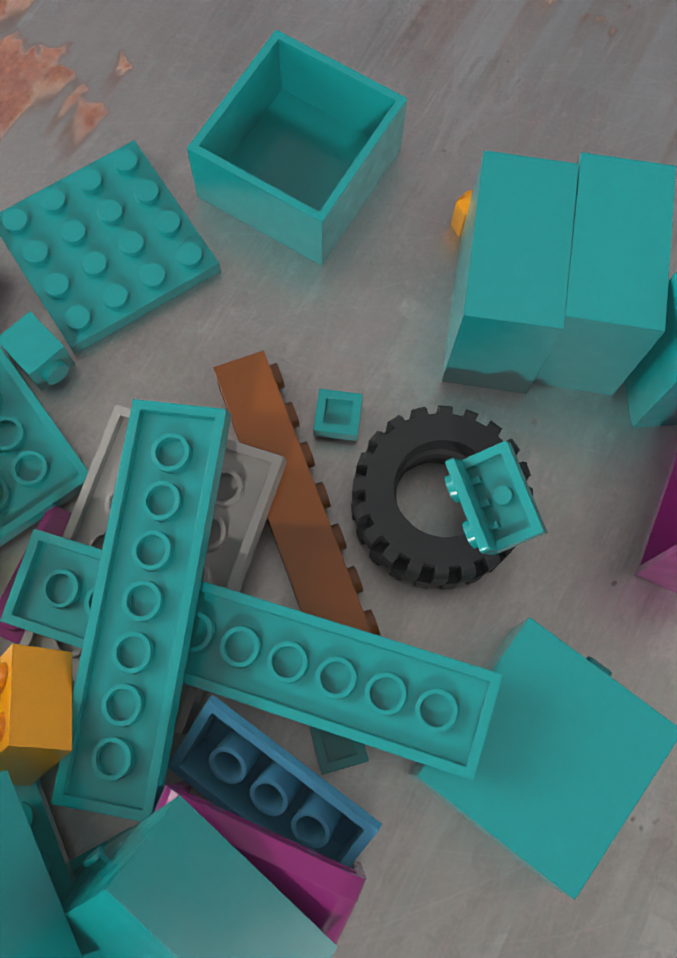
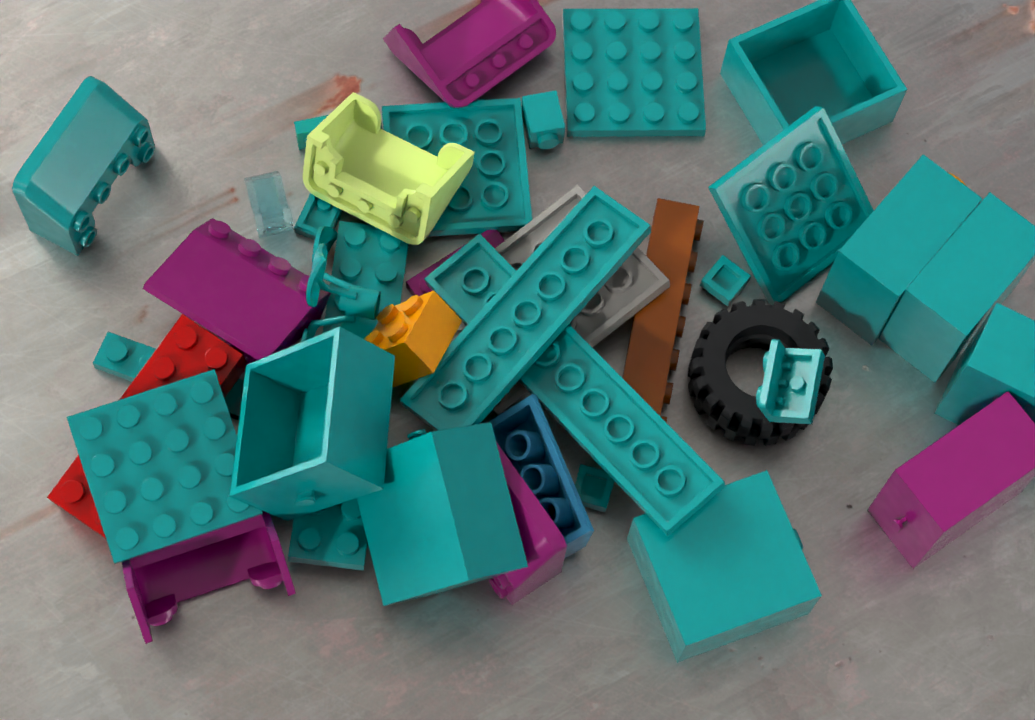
camera: 30 degrees right, 5 degrees down
none -> teal plate [708,106,874,305]

